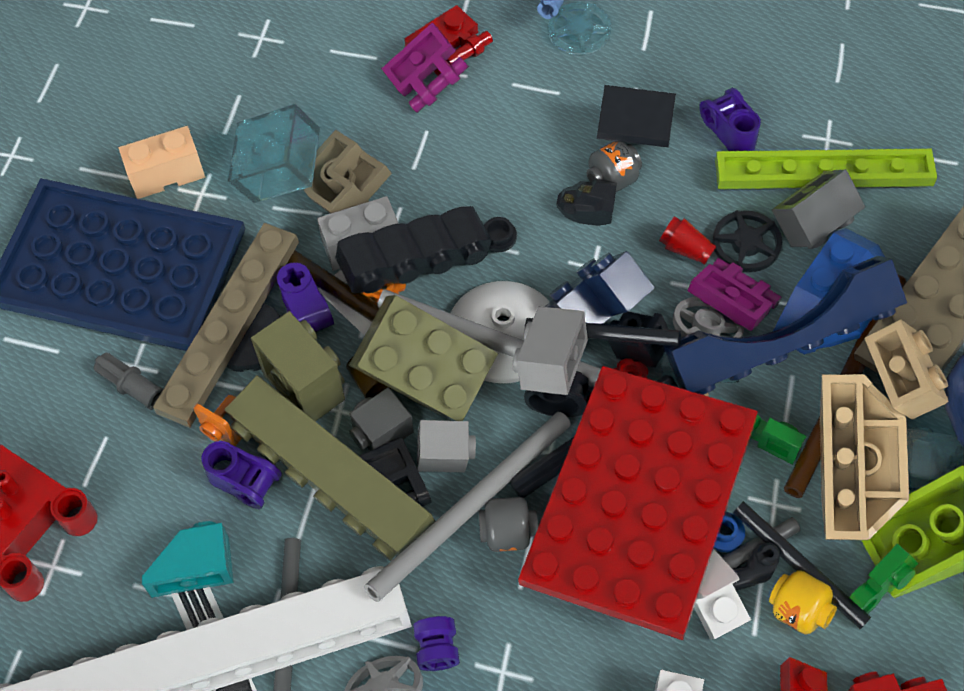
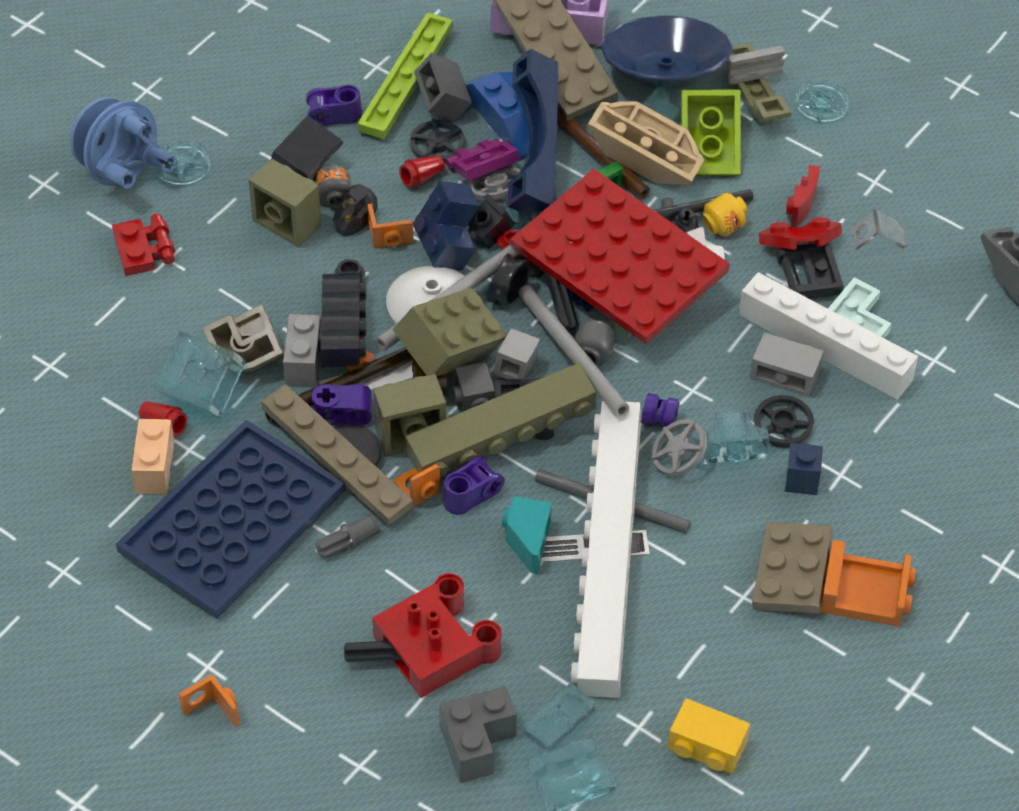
camera: 70 degrees left, 10 degrees down
magenta plate [381,22,469,113] -> none
light grey brick [513,306,588,395] -> none
black bar [525,318,681,347] -> none
green plate [849,543,919,614] -> none
tan brick [865,319,949,420] -> none
none -> red cone [139,401,187,436]
none -> olive brick [249,159,321,248]
none -> orange bracket [367,204,414,248]

